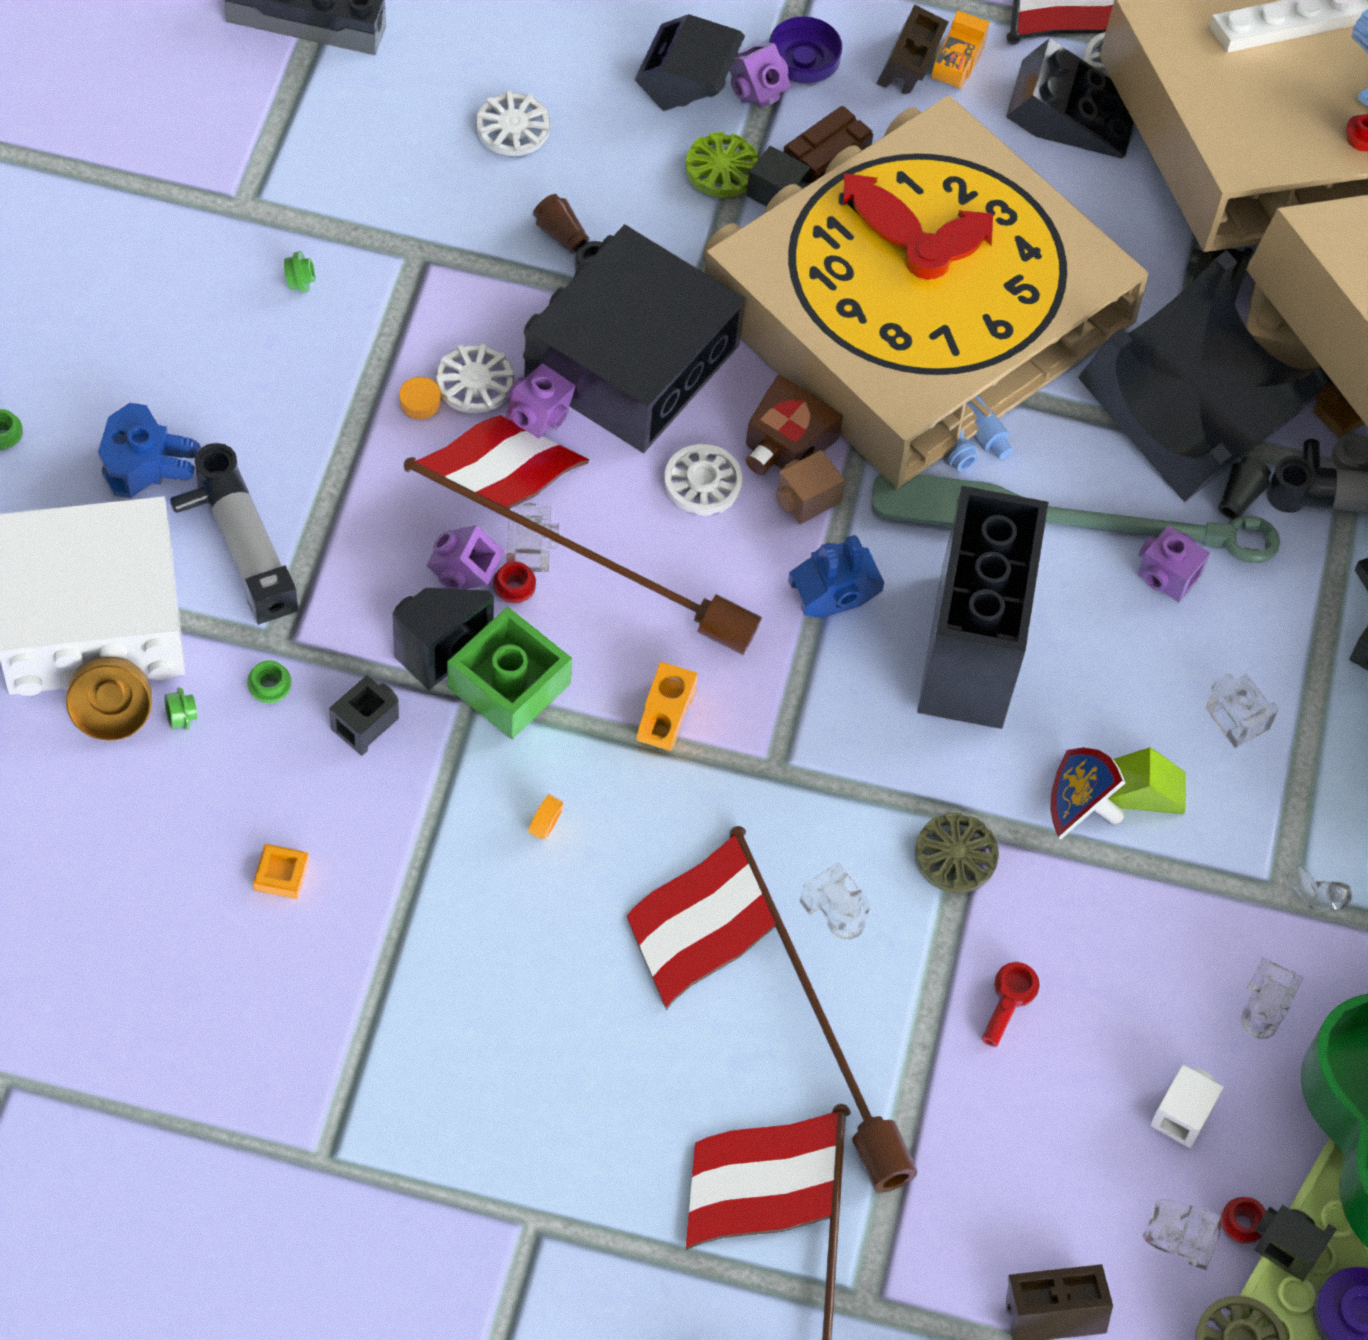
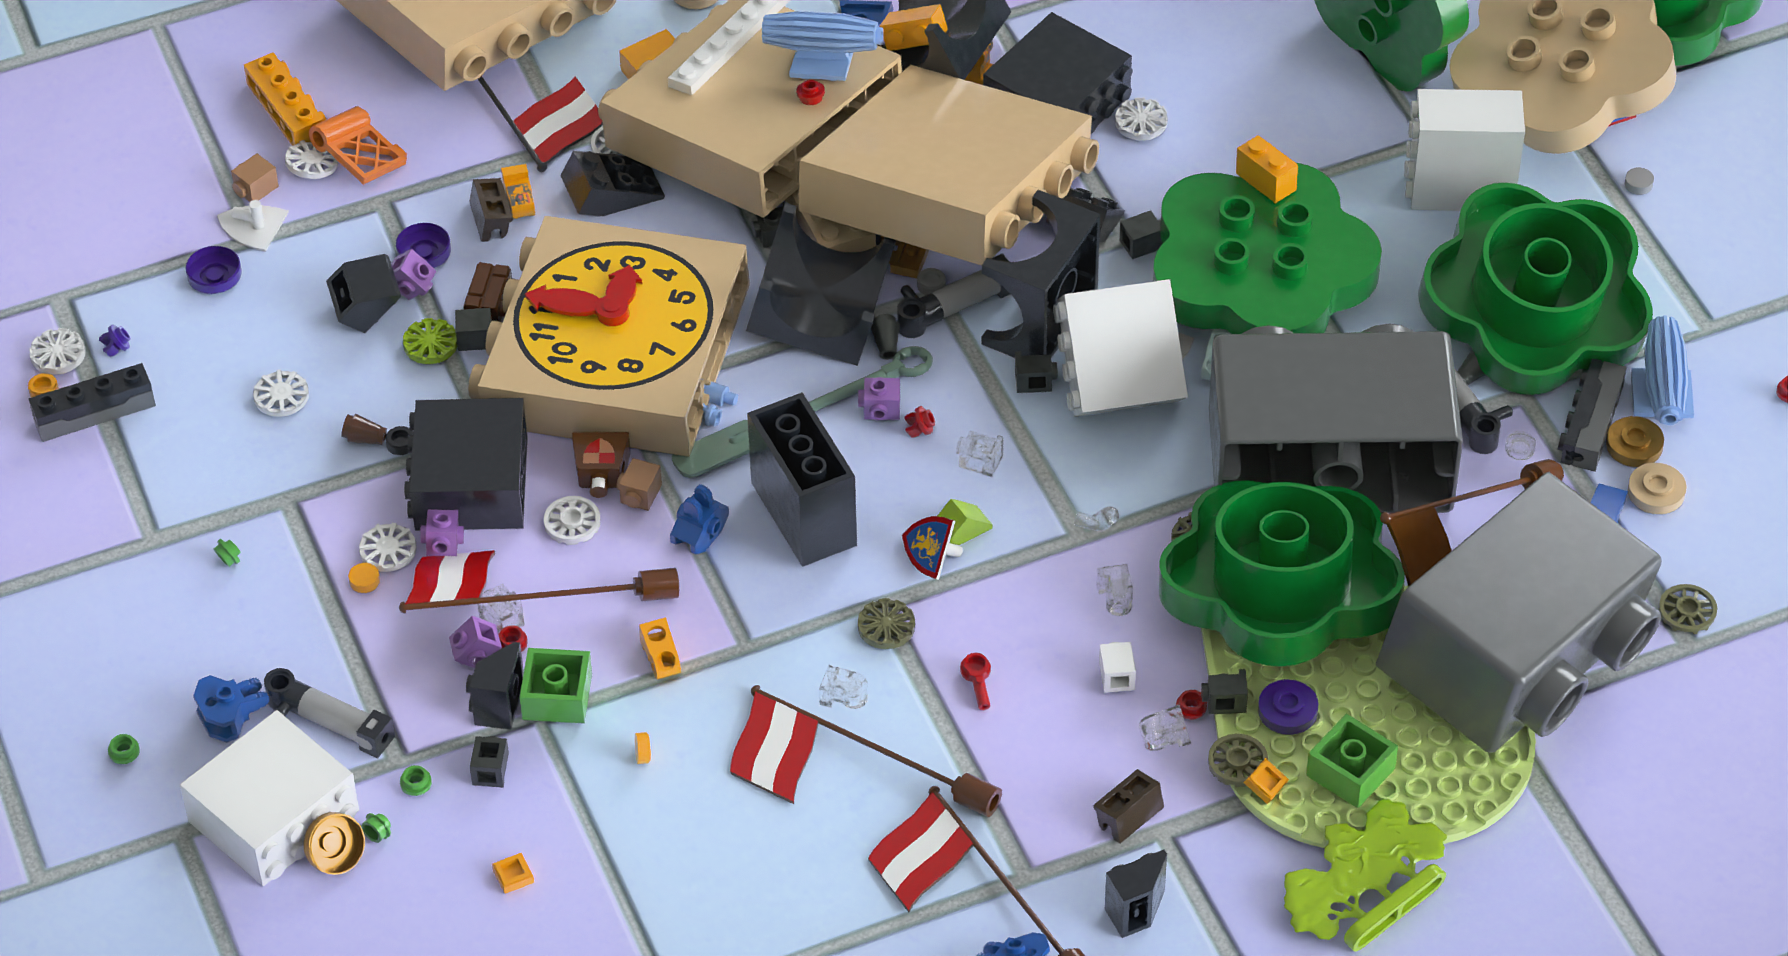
camera: 30 degrees left, 10 degrees down
none -> red plate [904,406,935,438]

